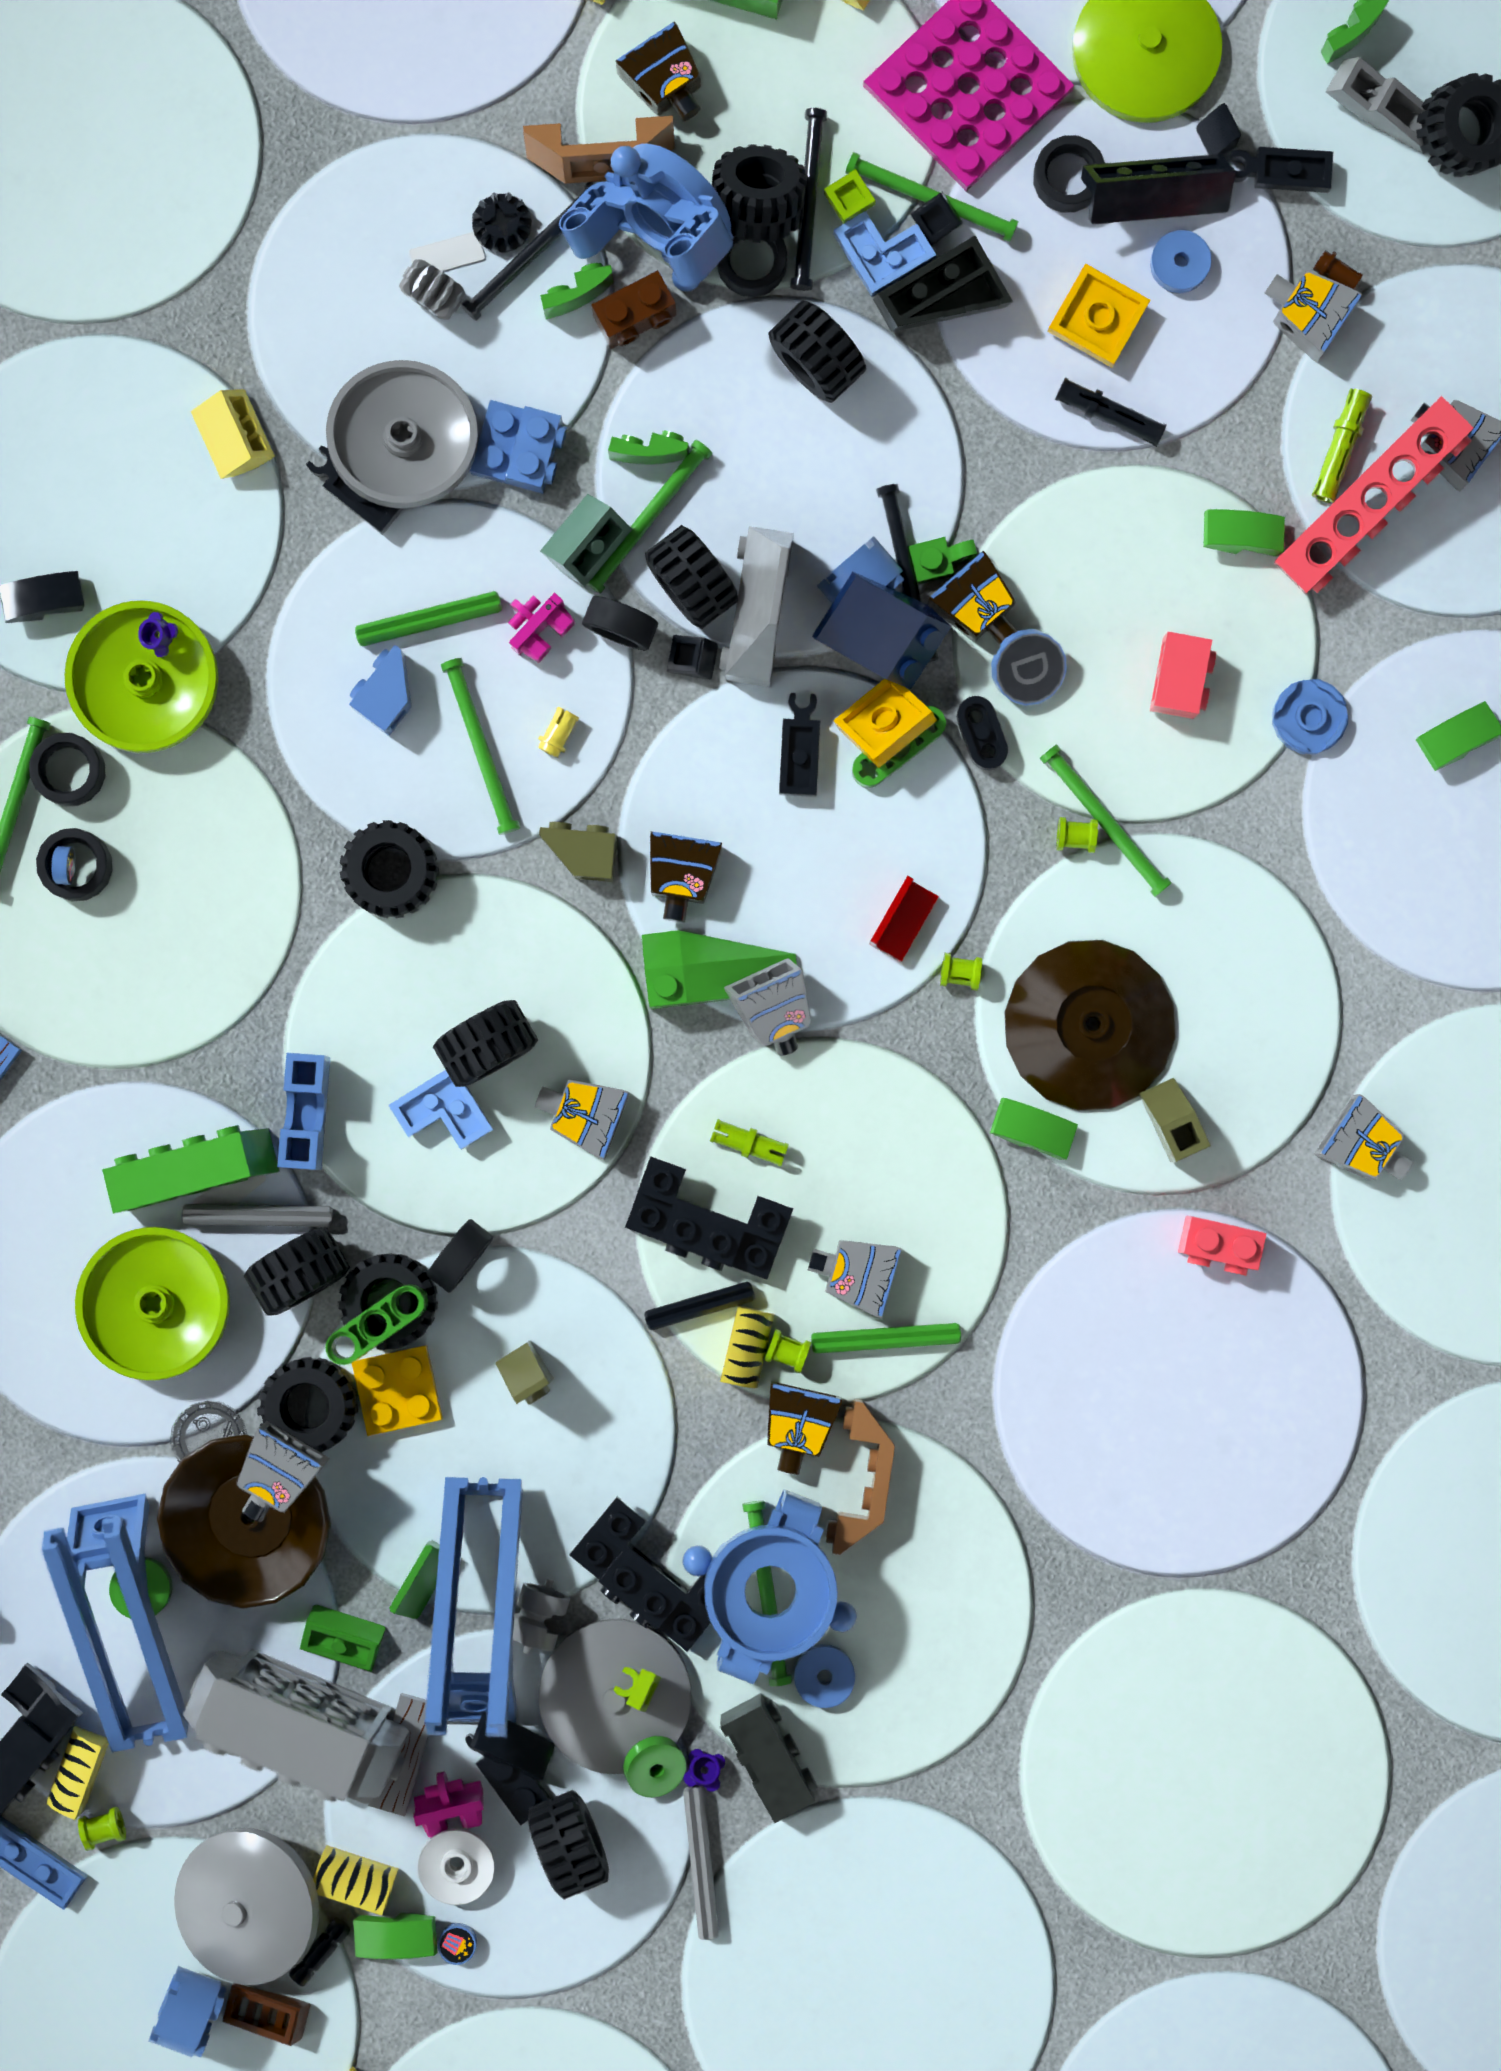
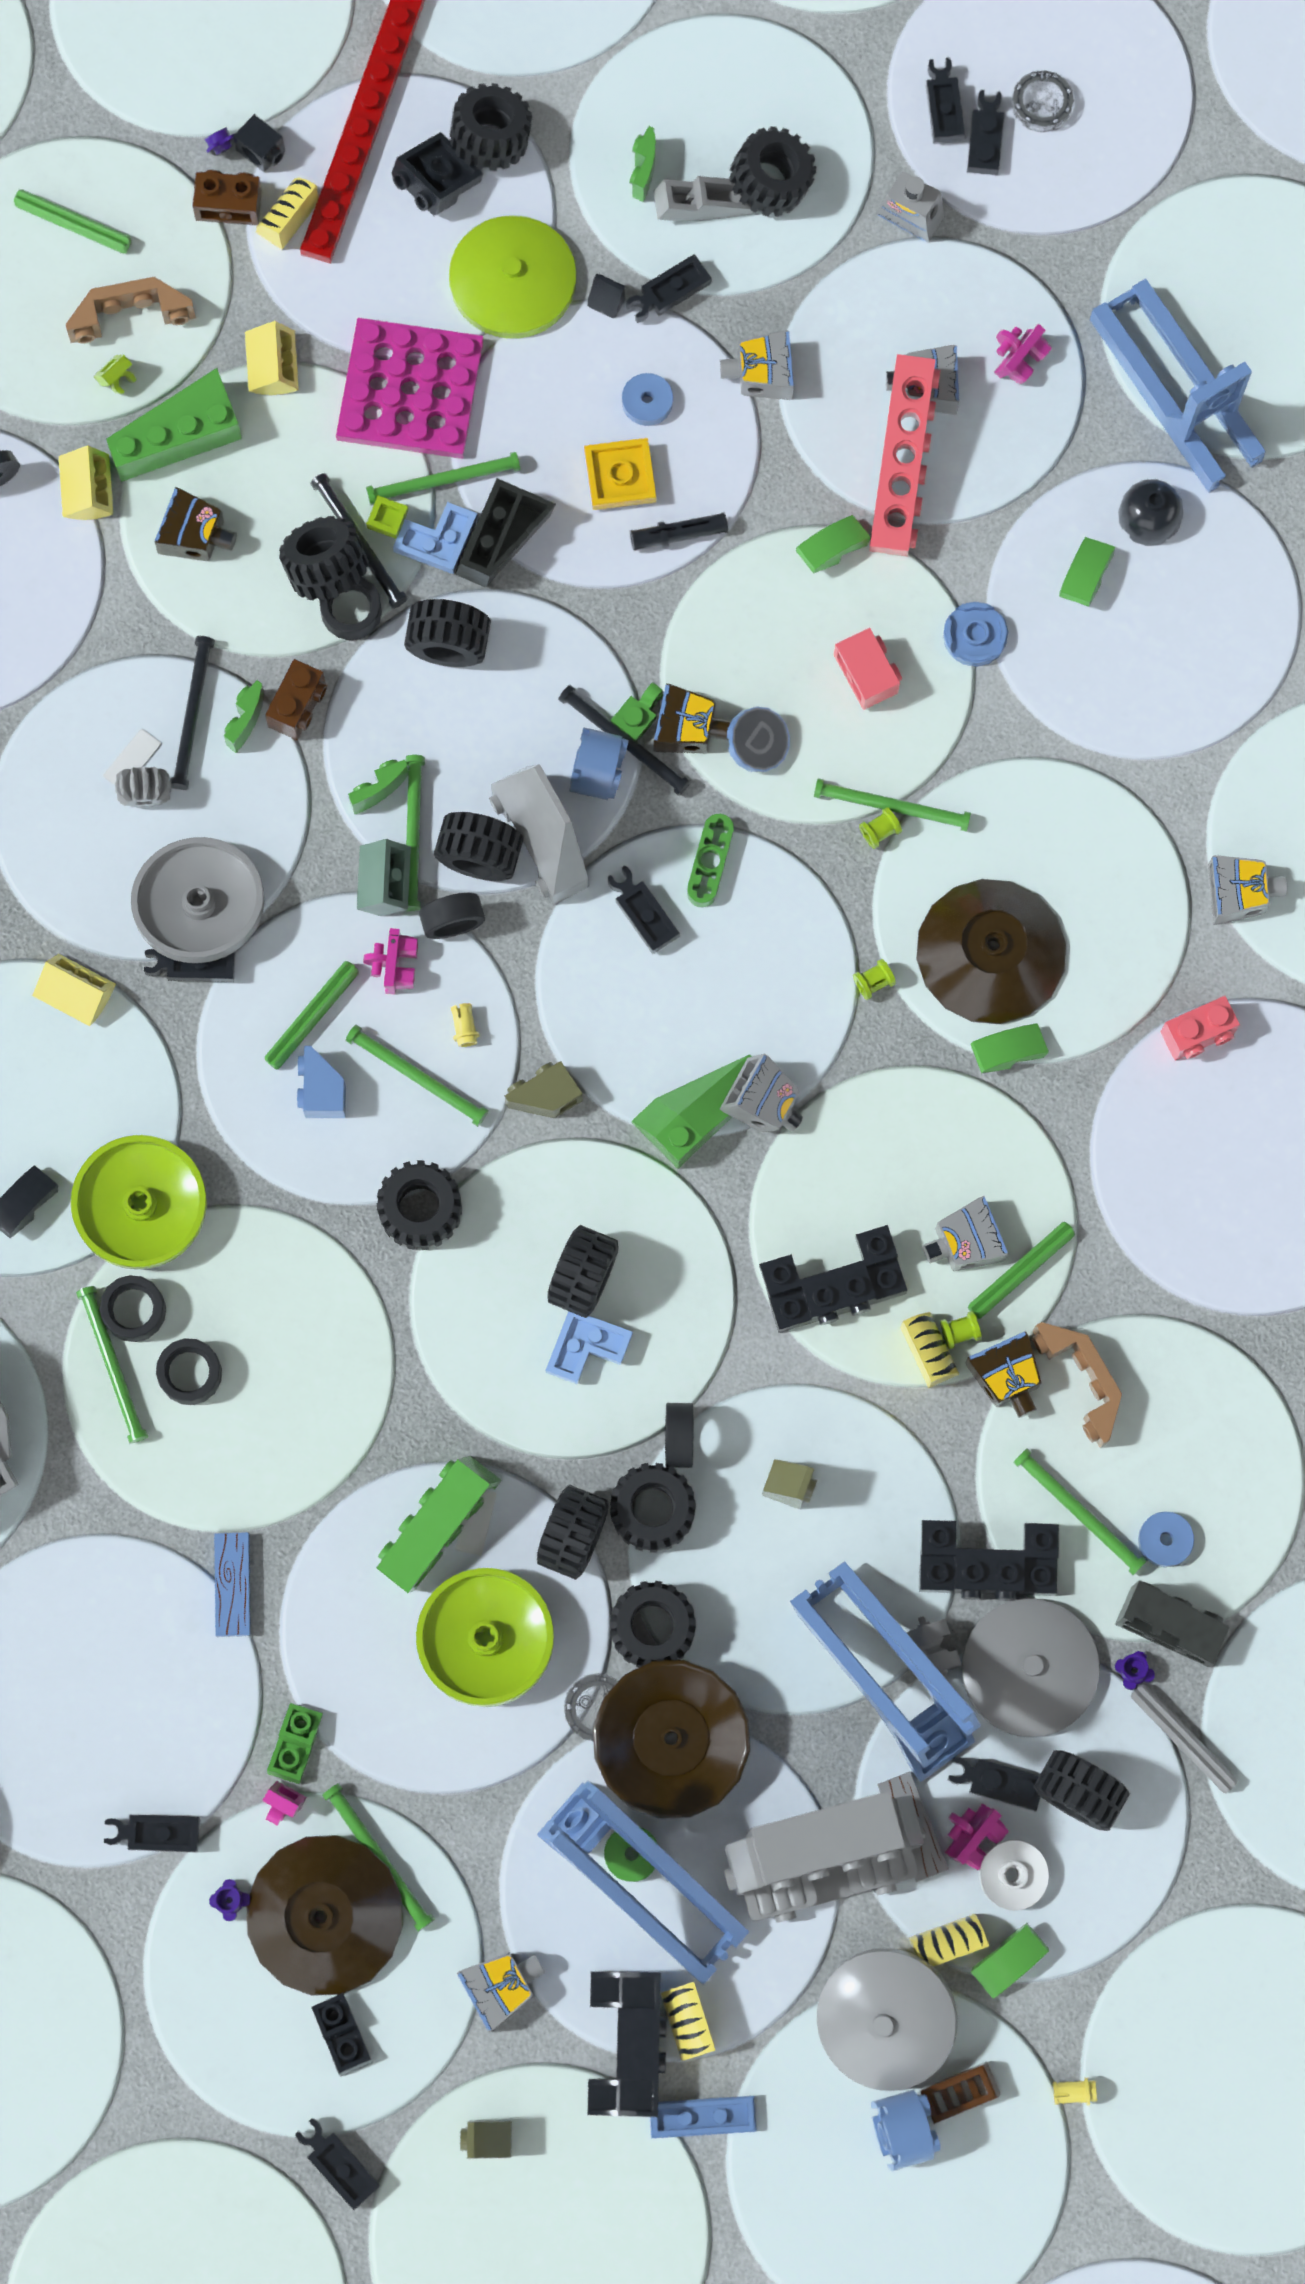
camera: 40 degrees left, 10 degrees down
medium blue tile [52,846,75,885] -> none
lime bush [78,1806,126,1851] -> none
dark purple plate [138,612,178,657] -> none
light grey axle [182,1204,333,1227] -> none
light grey torso [237,1421,329,1522] -> none
medium blue arch [277,1053,331,1170] -> none
black axle [289,1917,350,1987] -> none
bright green slope [299,1605,385,1672] -> none
bright green beam [326,1285,428,1365] -> none
yellow plate [352,1345,443,1436] -> none
bright green slope [389,1540,440,1619] -> none
tile [438,1923,477,1965] -> none
black slope [469,1712,555,1780] -> none
medium blue plate [470,400,567,494] -> none
black gear [472,192,532,253] -> none
medium nougat slope [523,115,675,184] -> none
torso [535,1080,630,1160] -> none
medium blue piece [559,144,734,292] -> none
lime tile [613,1667,661,1712] -> none
bright green piece [623,1736,686,1798] -> none
black axle [644,1281,755,1330] -> none
dark brown torso [650,831,722,923] -> none
black slope [666,635,718,680] -> none
medium blue piece [683,1489,857,1684] -> none
lime pin [710,1119,789,1167] -> none
dark blue slope [812,572,952,689] -> none
yellow plate [833,679,937,768] -> none
red panel [869,875,939,962] -> none
black tile [910,191,963,245] -> none
black plate [956,696,1008,771] -> none
black tyre [1033,135,1105,213] -> none
black panel [1081,154,1236,224] -> none
olive slope [1139,1078,1211,1162] -> none
lime pin [1312,388,1373,503] -> none
reddish brown pin [1313,250,1363,289] -> none

